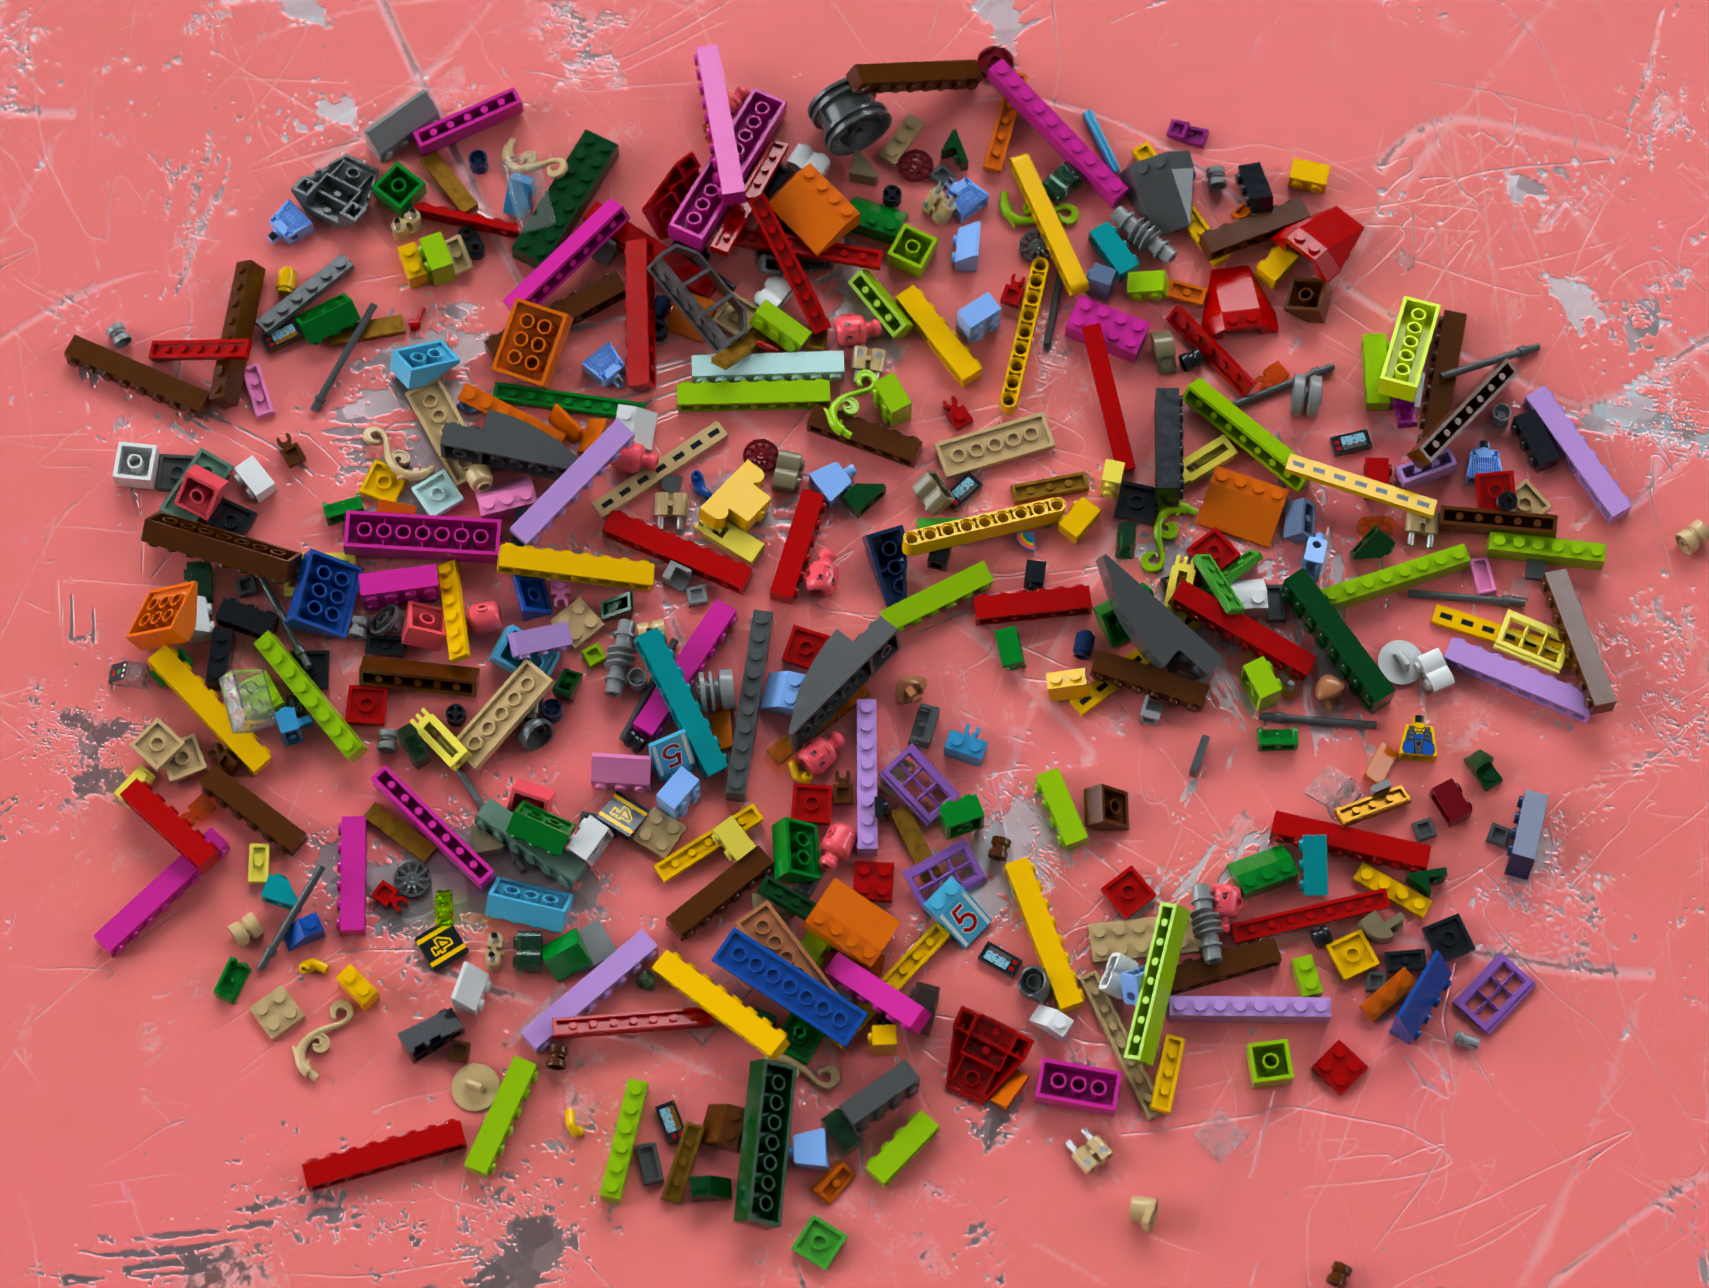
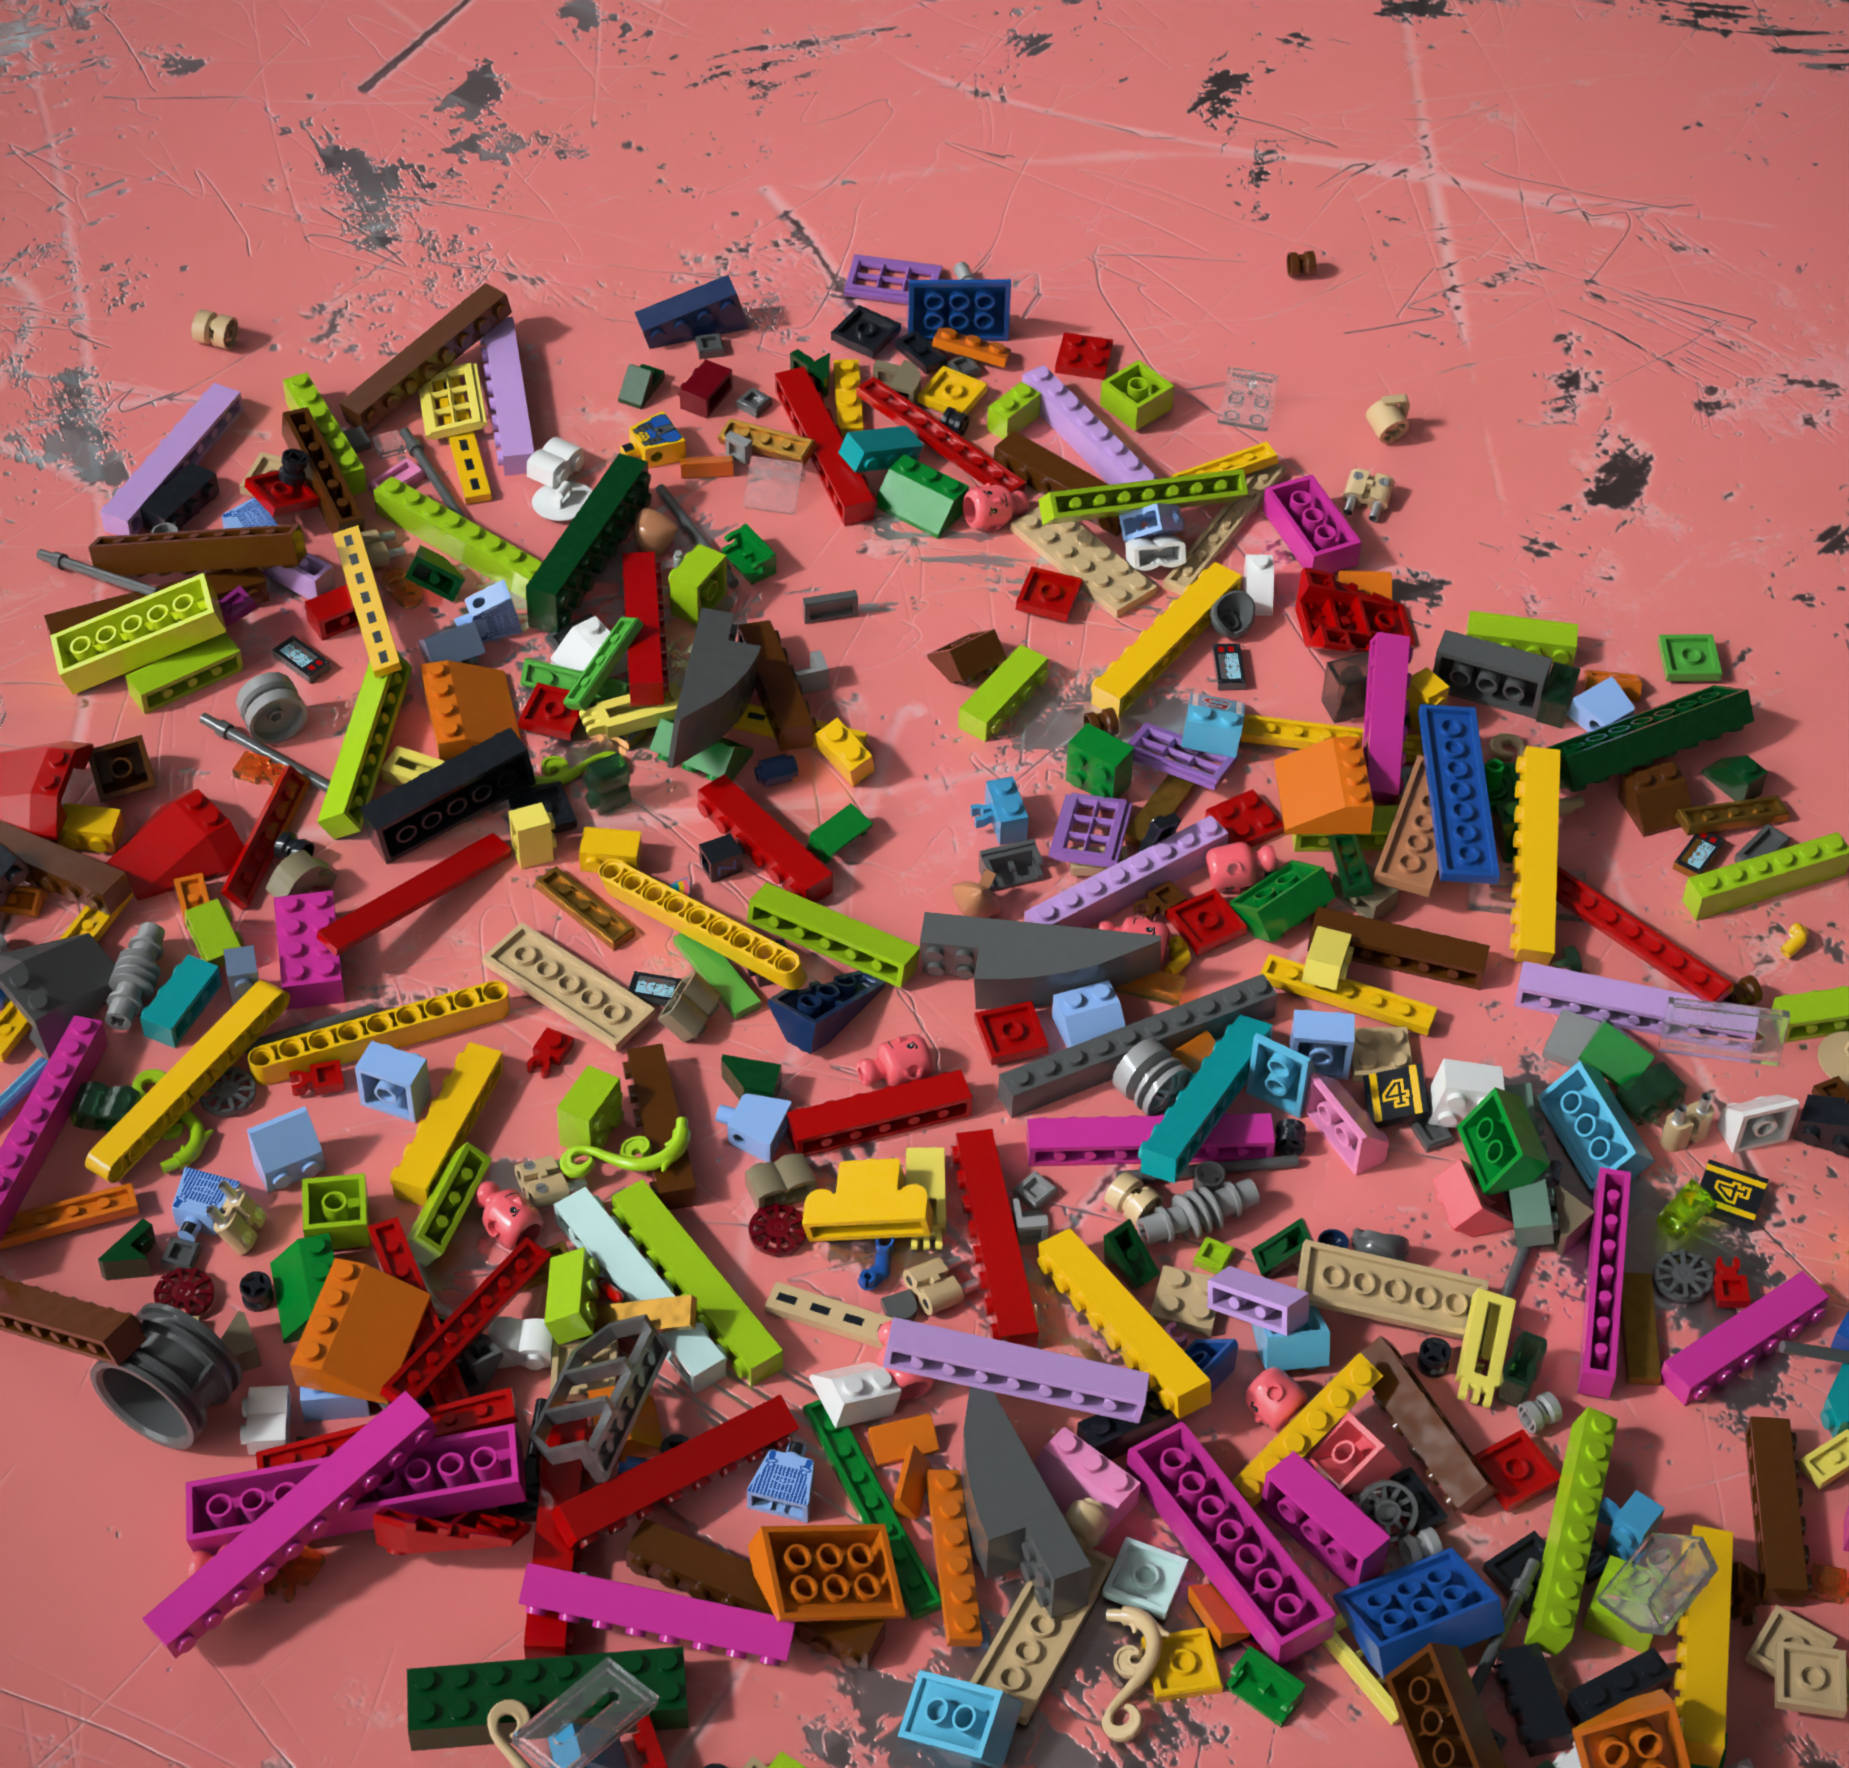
camera: 125 degrees left, 20 degrees down
light grey piece [1190,883,1223,964] -> none

